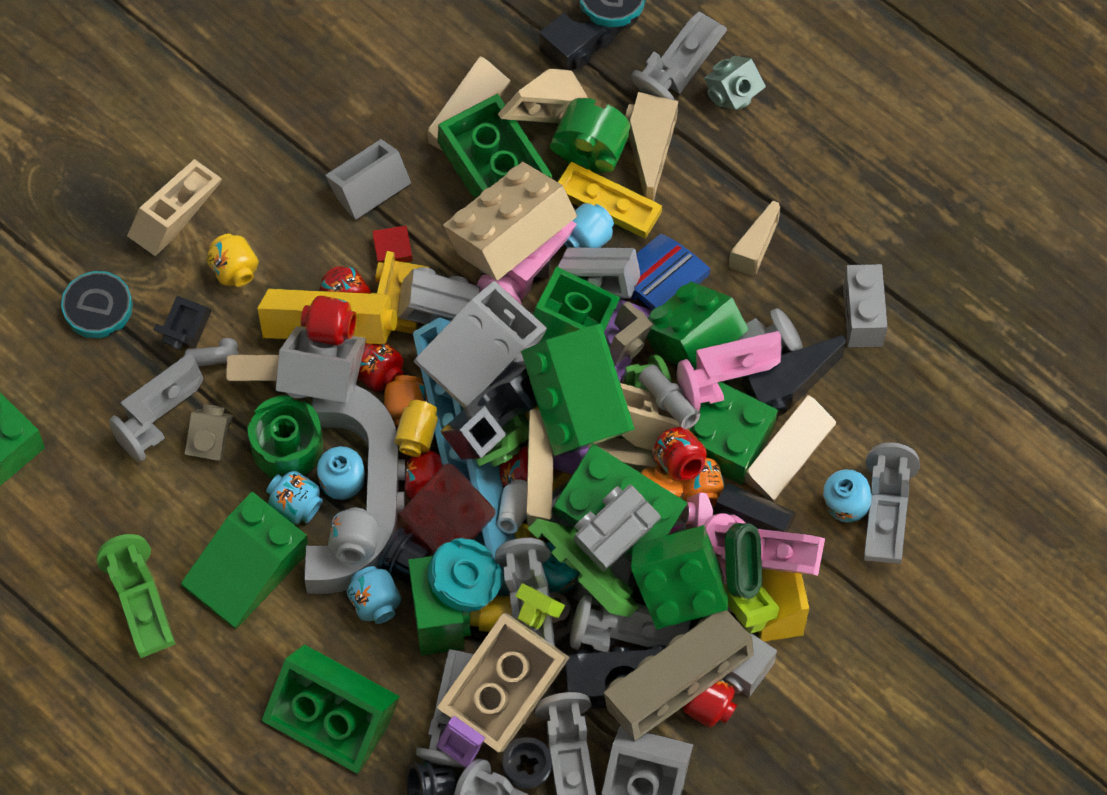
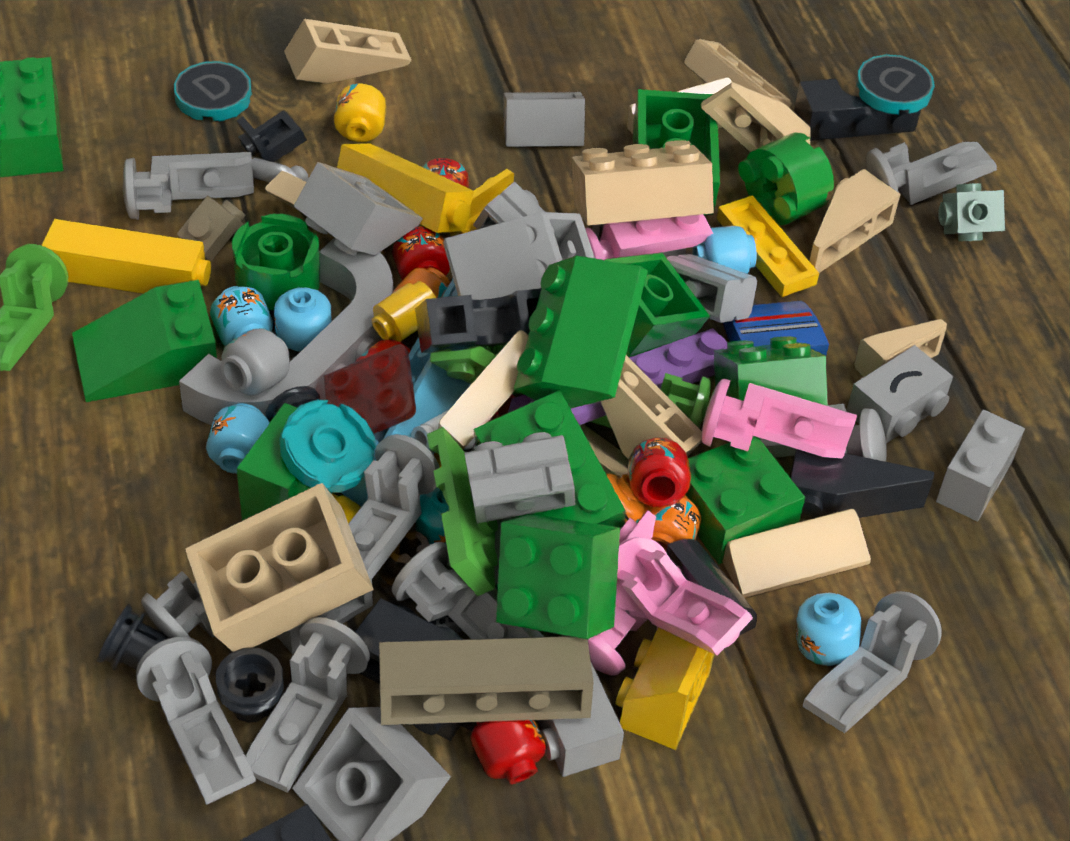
camera: 30 degrees right, 15 degrees down
green slope [261,644,401,774] -> none
red head [301,295,357,346] -> none
red tile [372,225,413,263] -> none
medium lavender tile [436,716,485,768] -> none
lime tile [515,583,565,629] -> none
dark tan bracket [609,301,653,366] -> none
light grey pin [639,365,700,429] -> none
dark green tile [725,523,762,599] -> none
lime tile [728,585,779,634] -> none
none -> yellow brick [42,219,211,294]
none -> tan slope [684,39,792,107]
none -> light grey brick [846,345,953,443]

